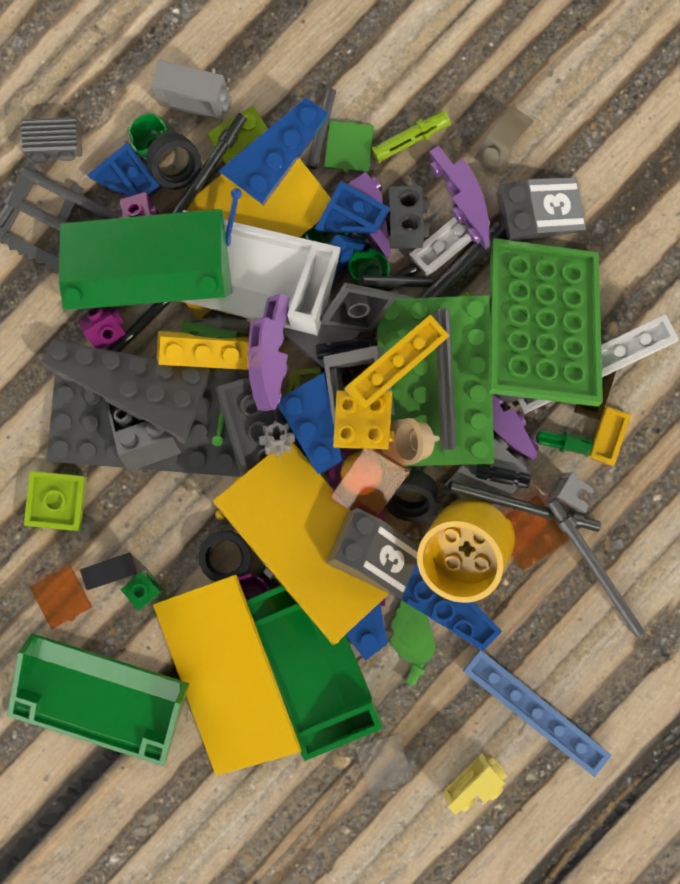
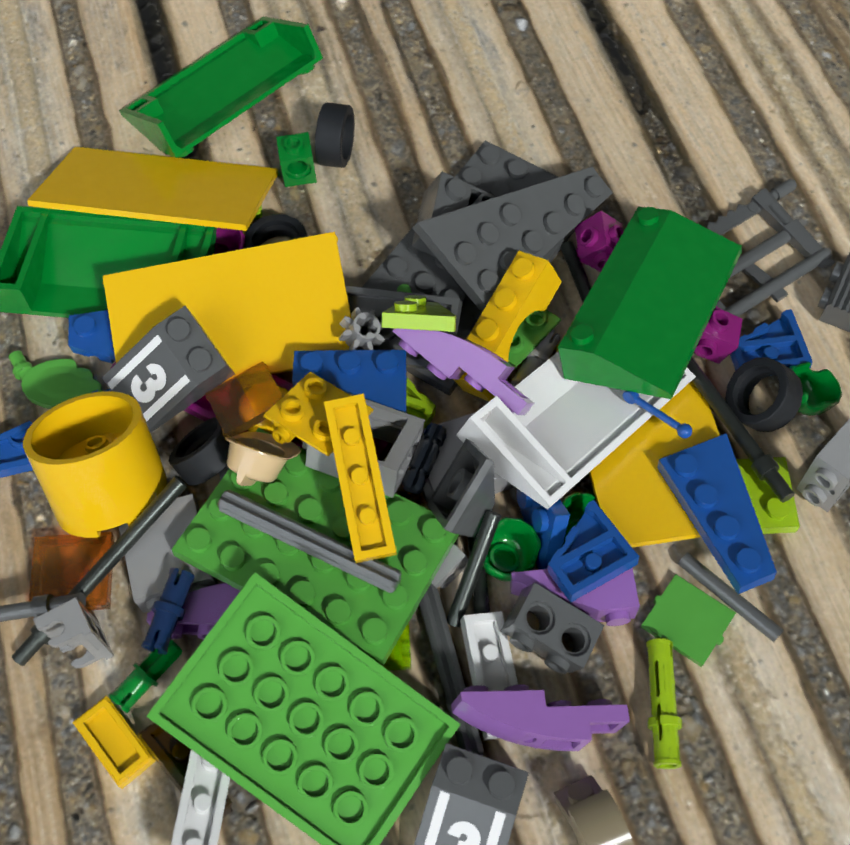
camera: 120 degrees right, 25 degrees down
lime plate [24,471,87,531] -> none
clear orange piece [30,565,93,629] -> none
black axle [475,464,531,488] -> none
none -> dark blue pin [141,568,195,655]
none -> lime wing [382,295,456,332]

